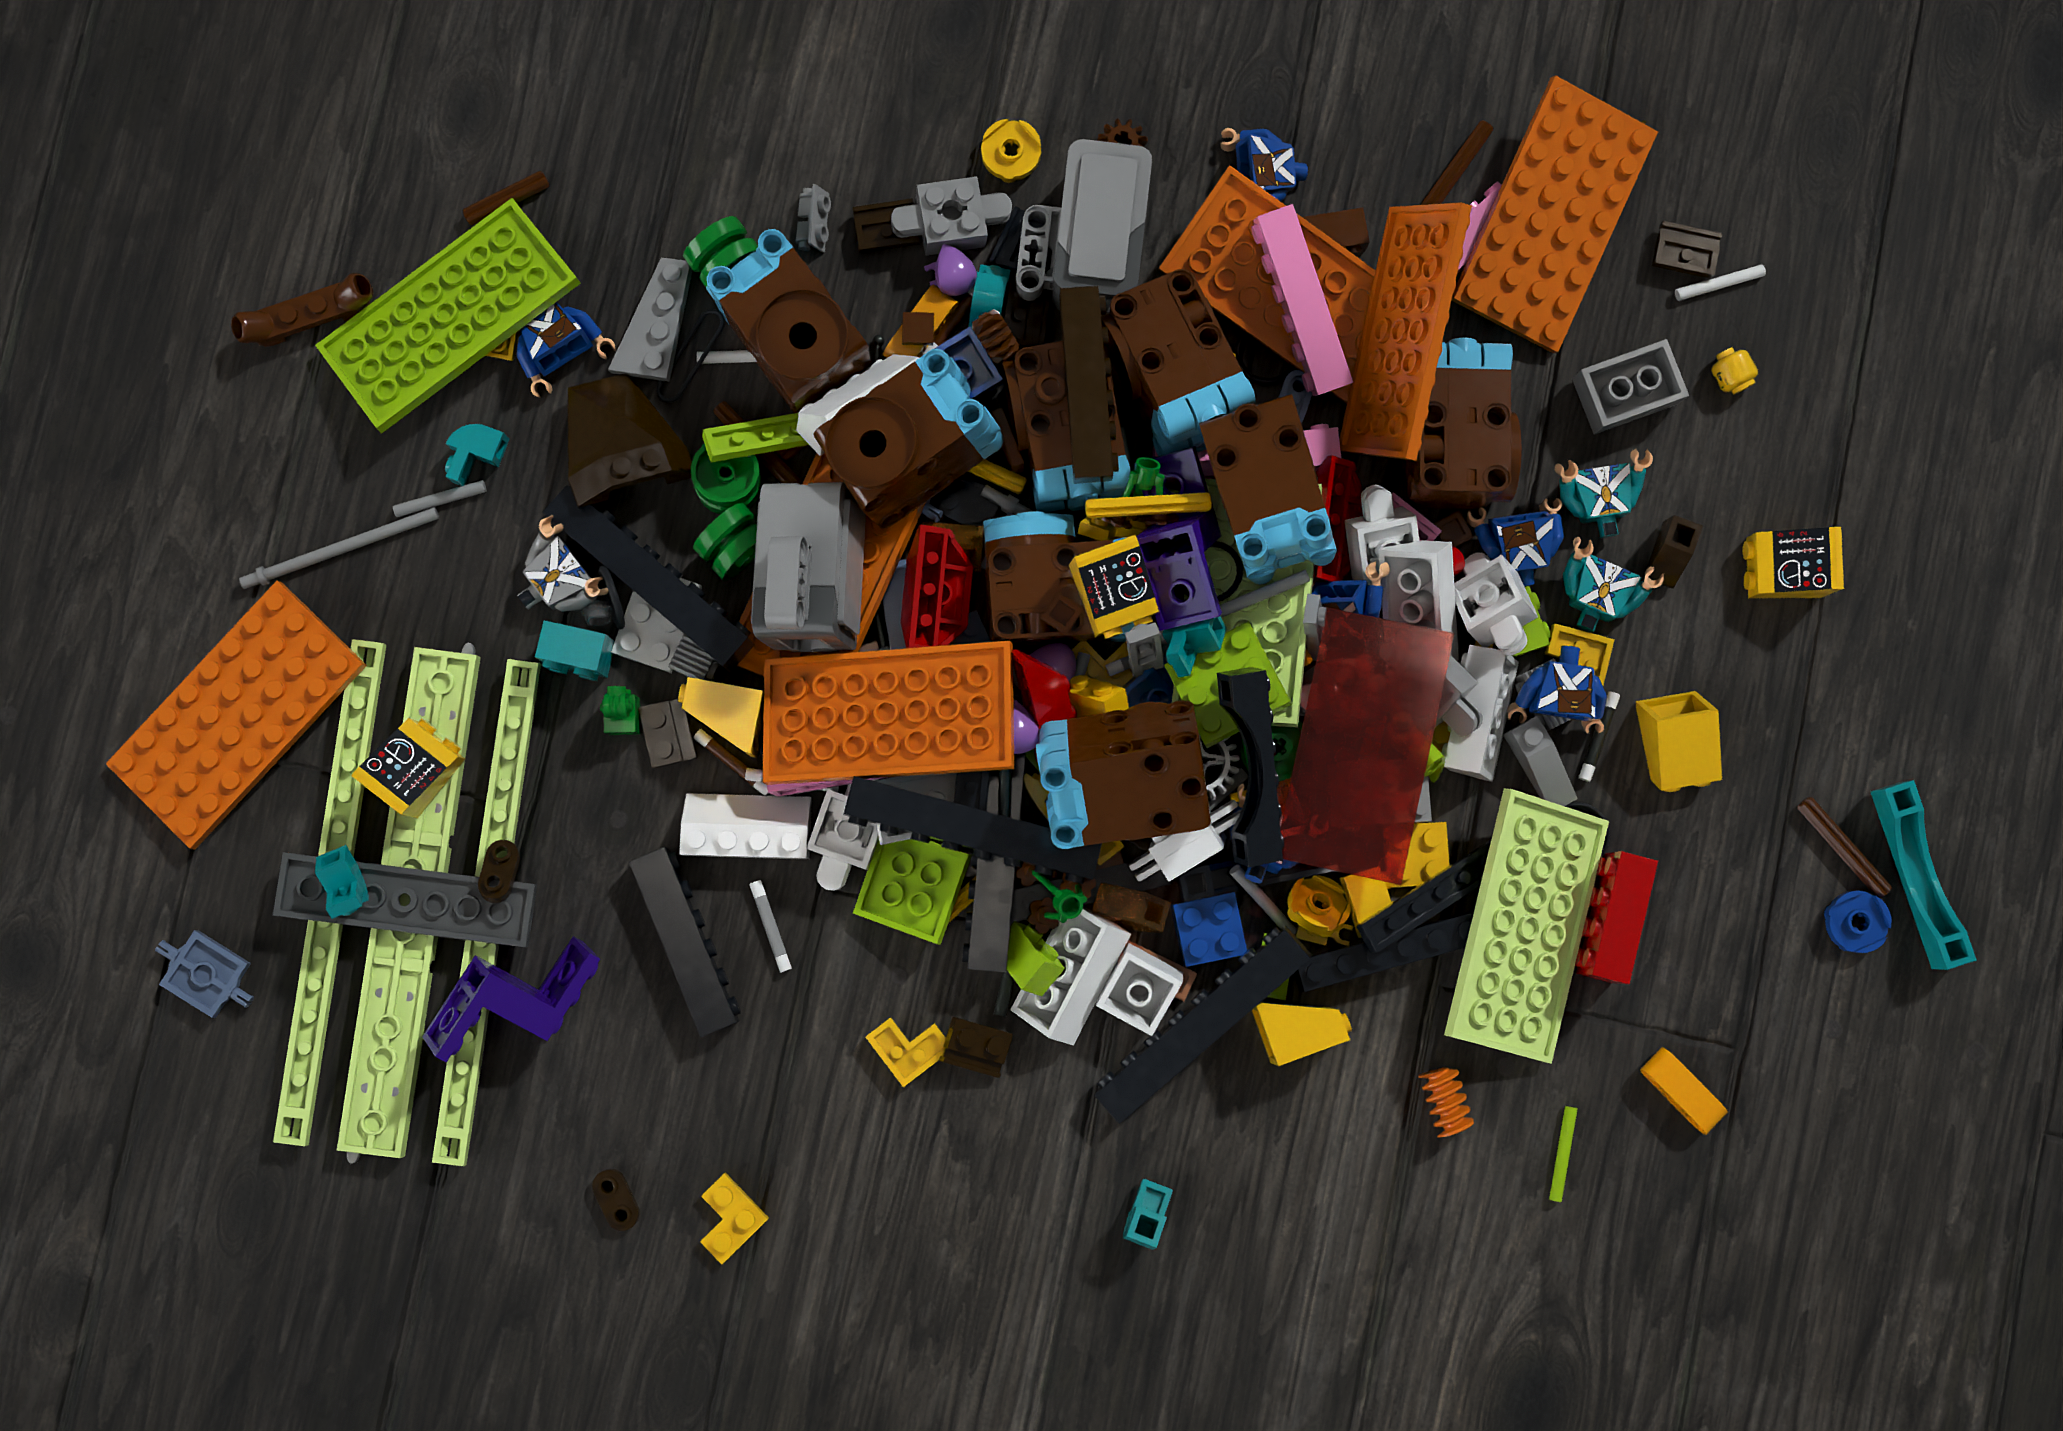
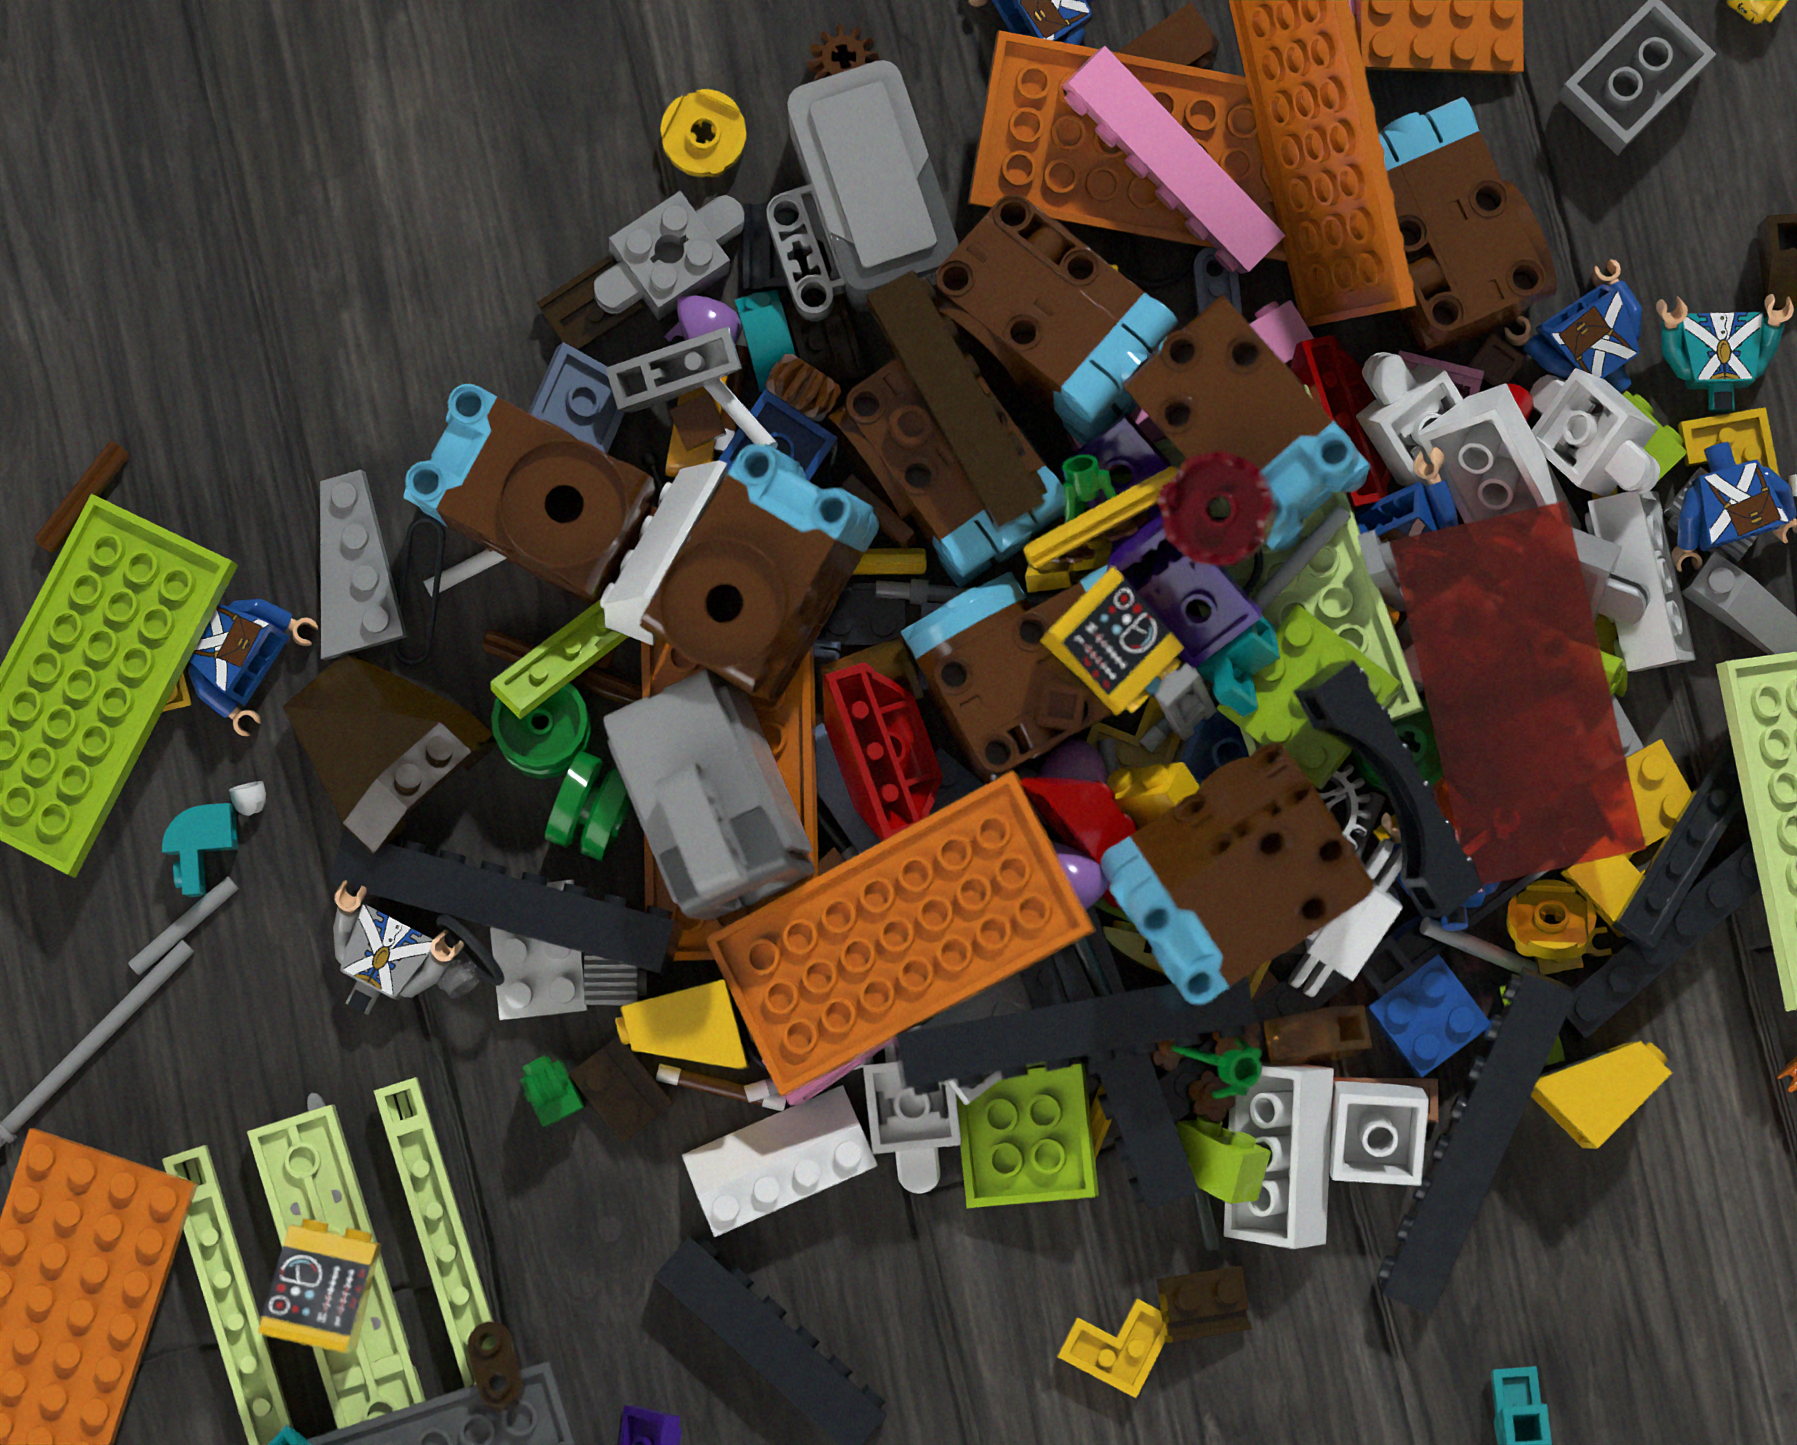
camera: 20 degrees left, 0 degrees up
teal brick [535,620,615,681] -> none
green wheel [683,216,758,287] -> none
light grey bar [749,880,792,973] -> none
light grey hinge [796,184,831,253] -> none
torso [1554,449,1653,538] -> none
none -> white hinge [229,781,266,816]
none -> sand blue plate [528,342,625,454]
none -> light grey slope [605,327,742,413]
none -> white bar [703,379,778,449]
none -> dark red plate [1158,451,1277,566]

